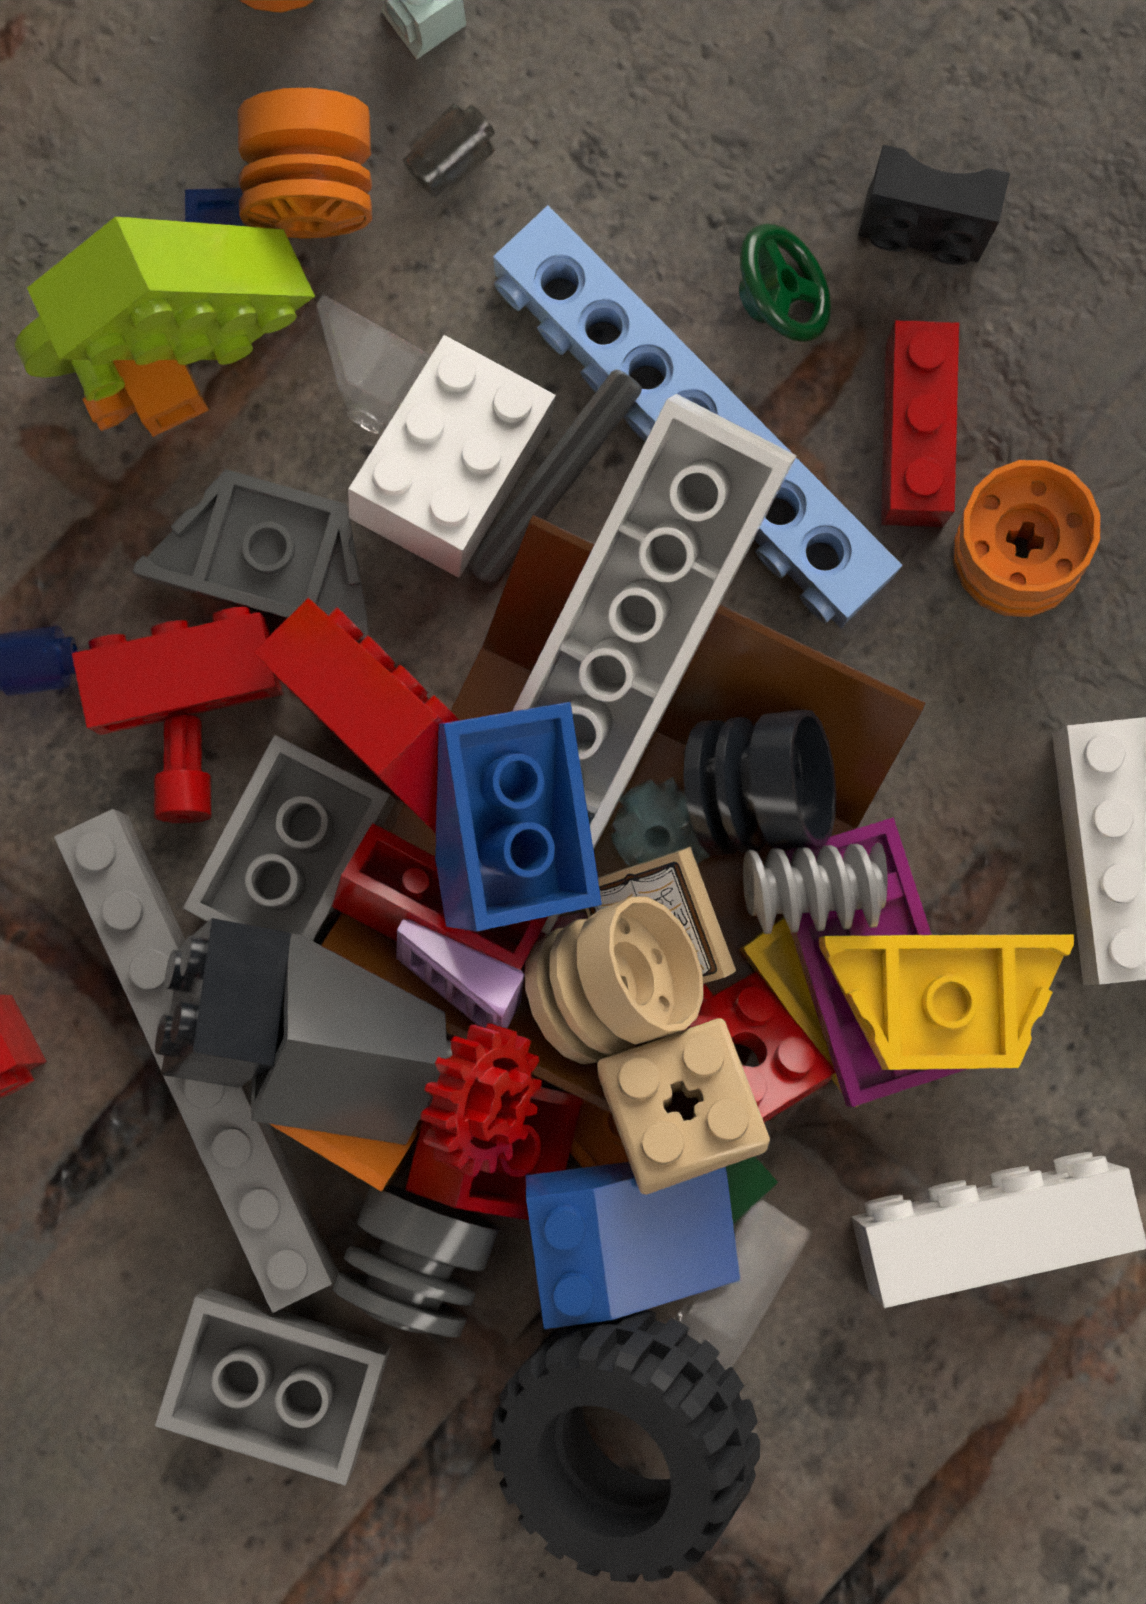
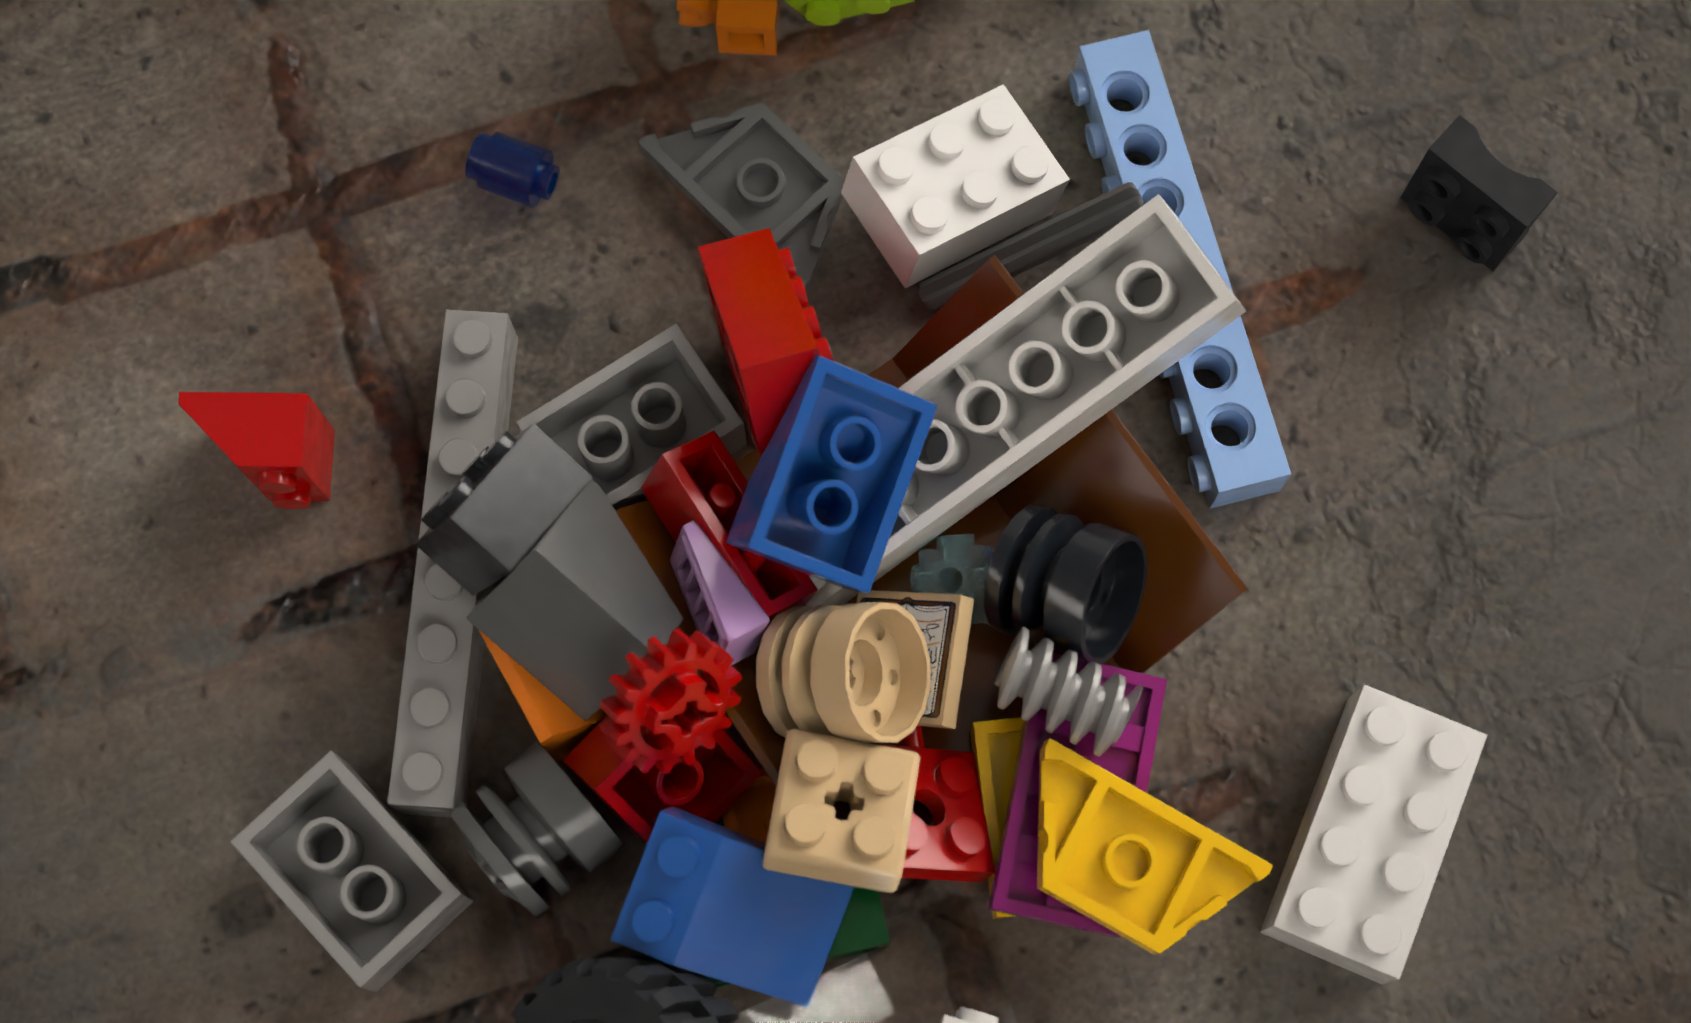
camera: 25 degrees right, 10 degrees down
red brick [72,607,284,735] -> none
red piece [154,714,212,823] -> none
clear slope [317,295,431,434] -> none
dark green piece [739,223,831,342] -> none
red brick [881,320,959,527] -> none
orange wheel [953,460,1100,617] -> none

